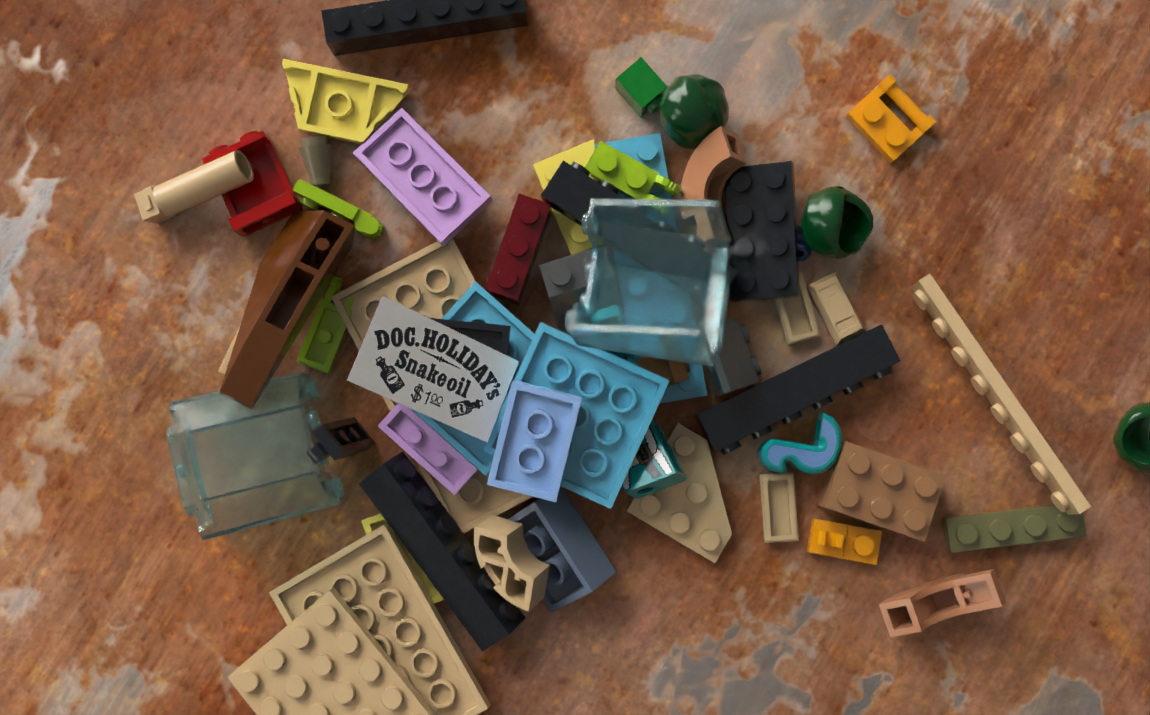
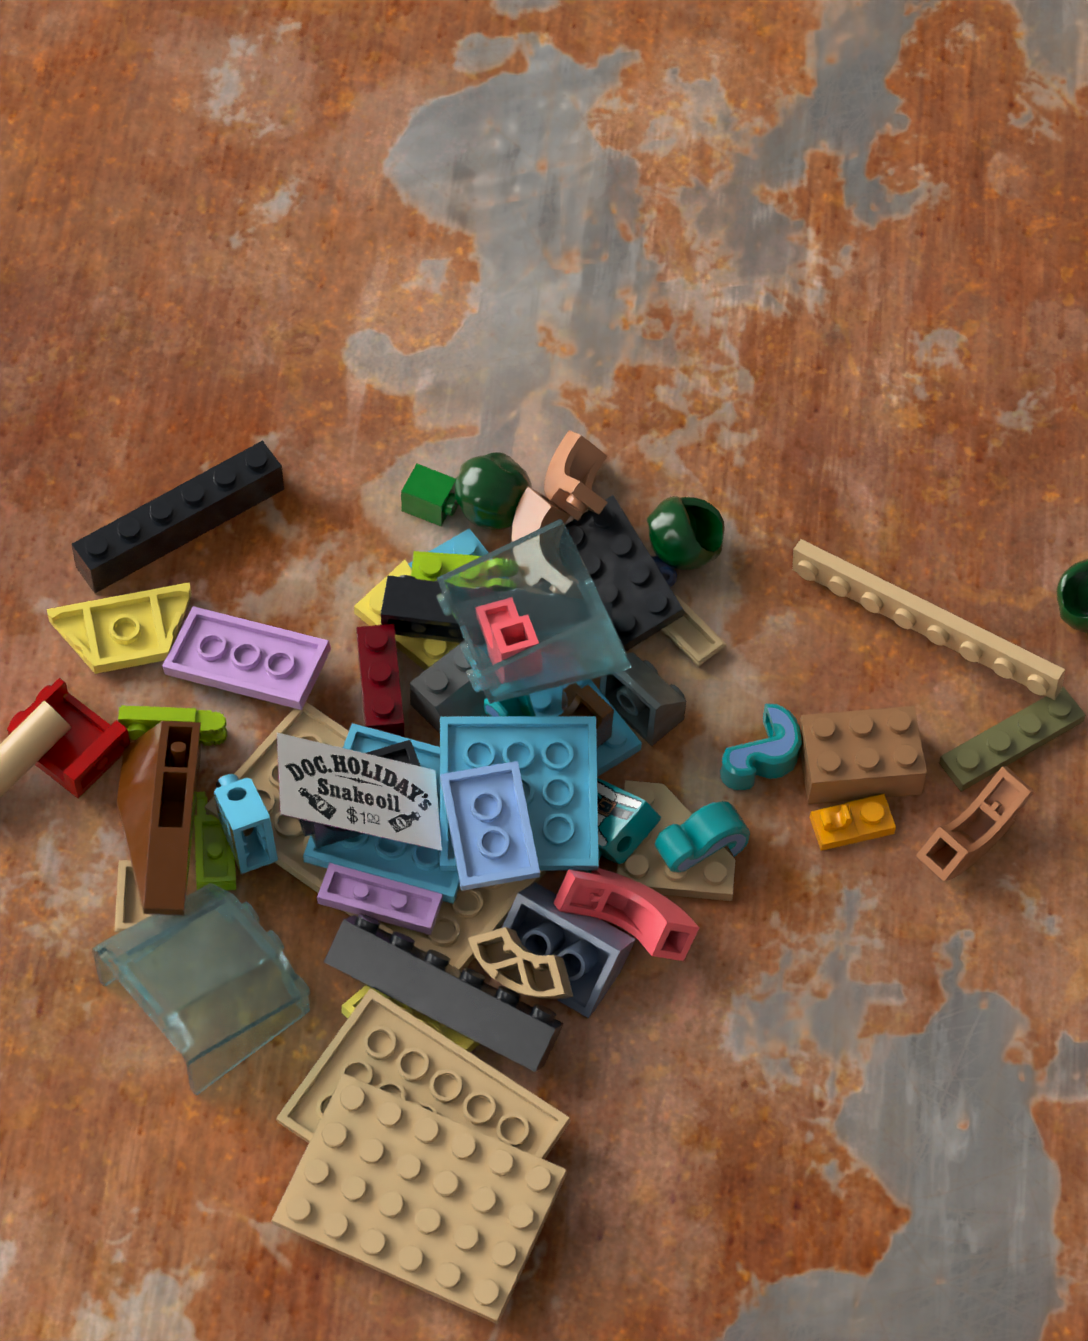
camera: 30 degrees left, 25 degrees down
dark tan cone [298,136,332,186] -> none
black plate [306,417,375,464] -> none
black brick [694,324,900,455] -> none
tan tile [759,472,799,543] -> none
tan tile [806,272,866,346] -> none
light orange plate [845,74,937,164] -> none
none -> medium azure torso [214,774,278,874]
none -> coral arch [475,597,541,681]
none -> nougat arch [544,430,608,521]
none -> coral arch [553,868,699,961]
none -> teal animal [655,801,750,873]

